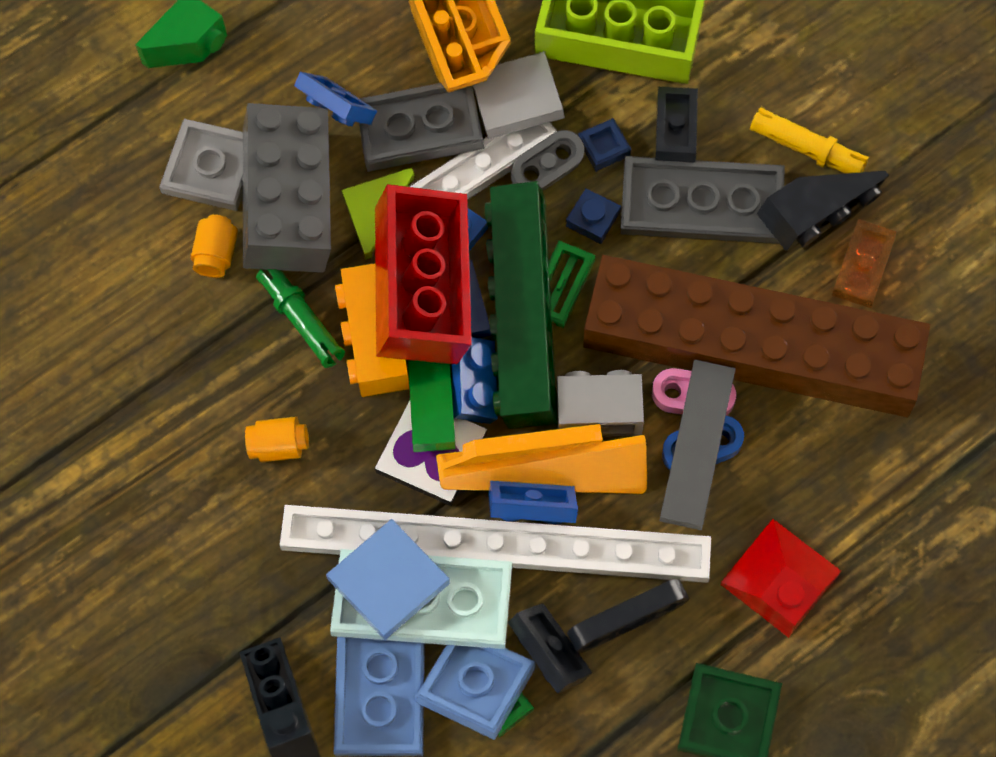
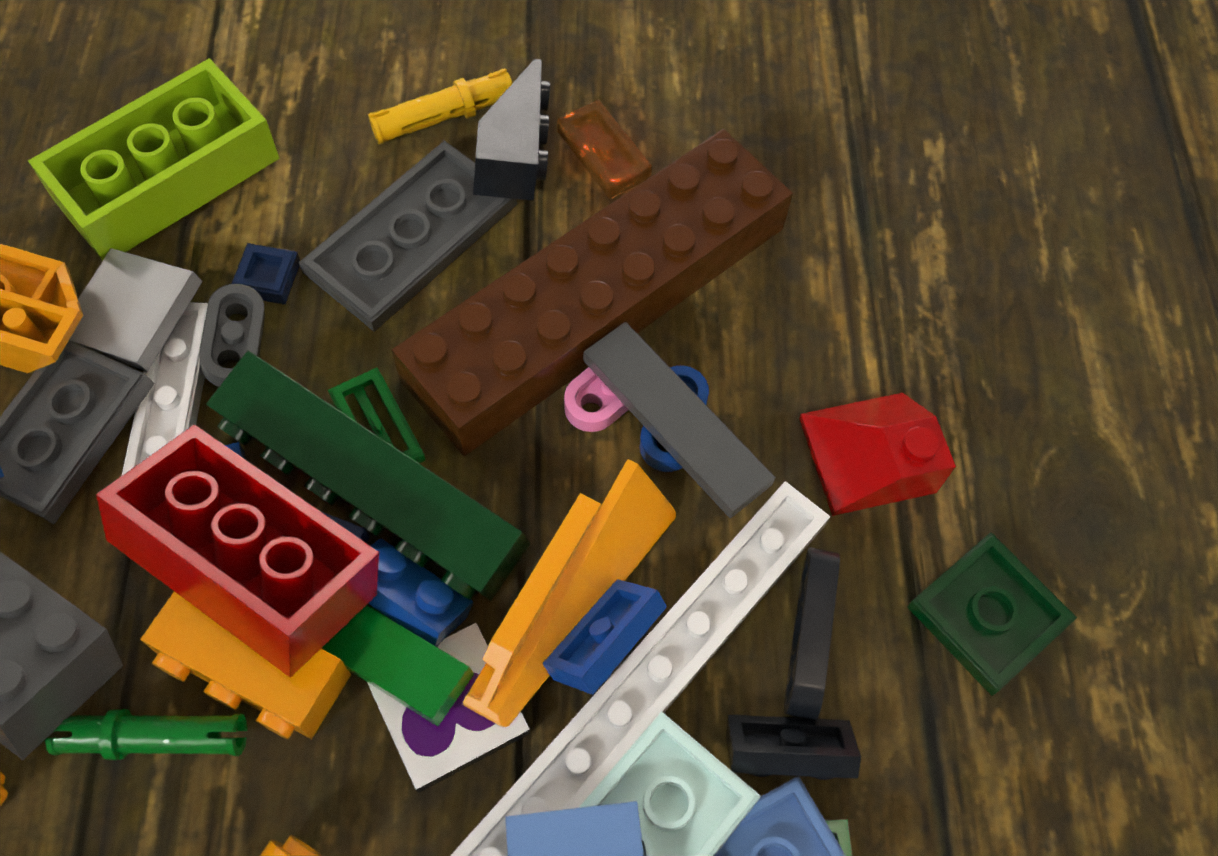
camera: 60 degrees left, 5 degrees down
lime tile [342,168,414,259] -> none
light grey brick [557,370,644,437] -> none
dark blue plate [566,188,621,244] -> none
black plate [655,86,698,162] -> none

